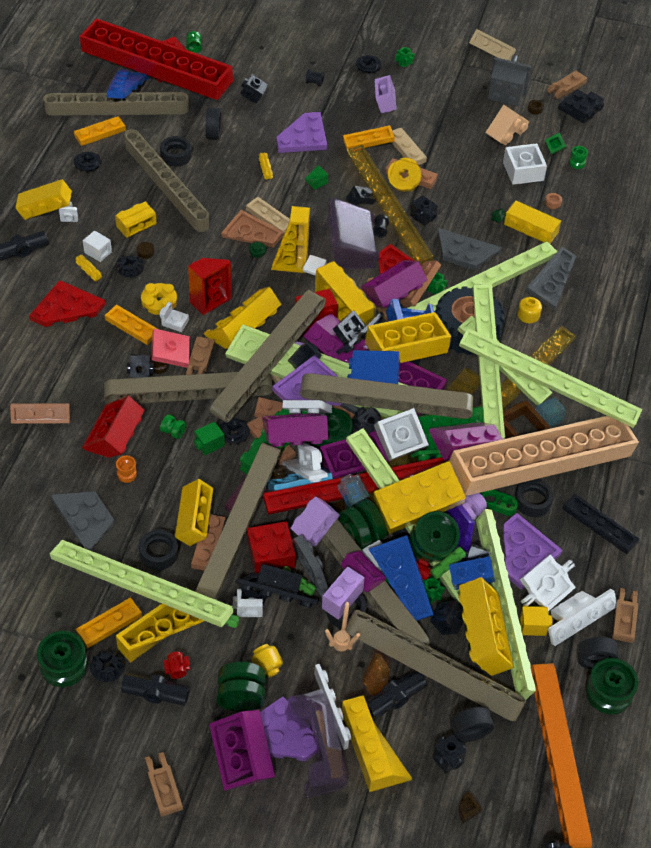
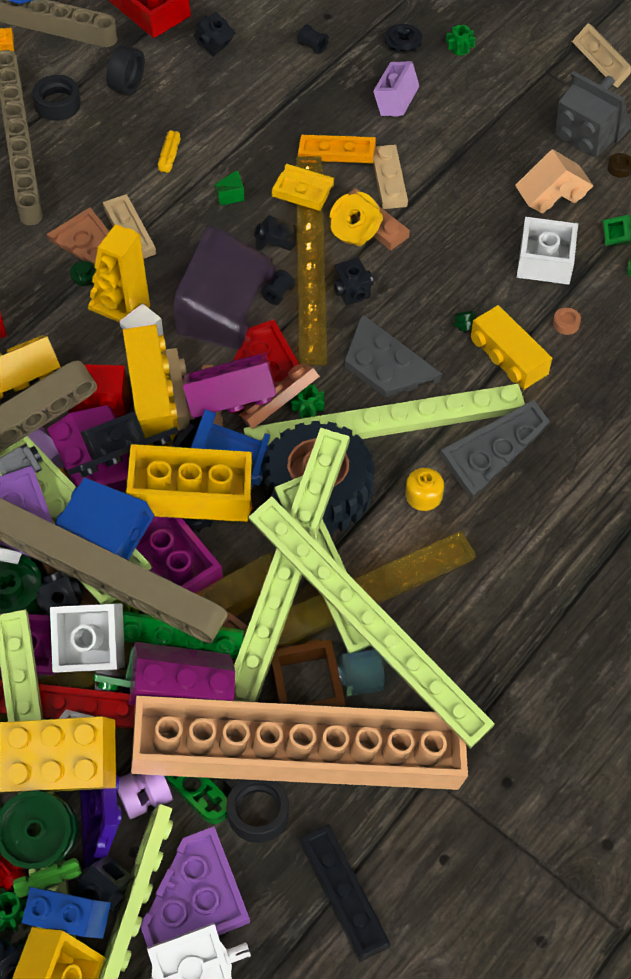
camera: 25 degrees right, 5 degrees up
medium lavender plate [276,112,327,153] -> none
none -> yellow plate [272,164,334,211]

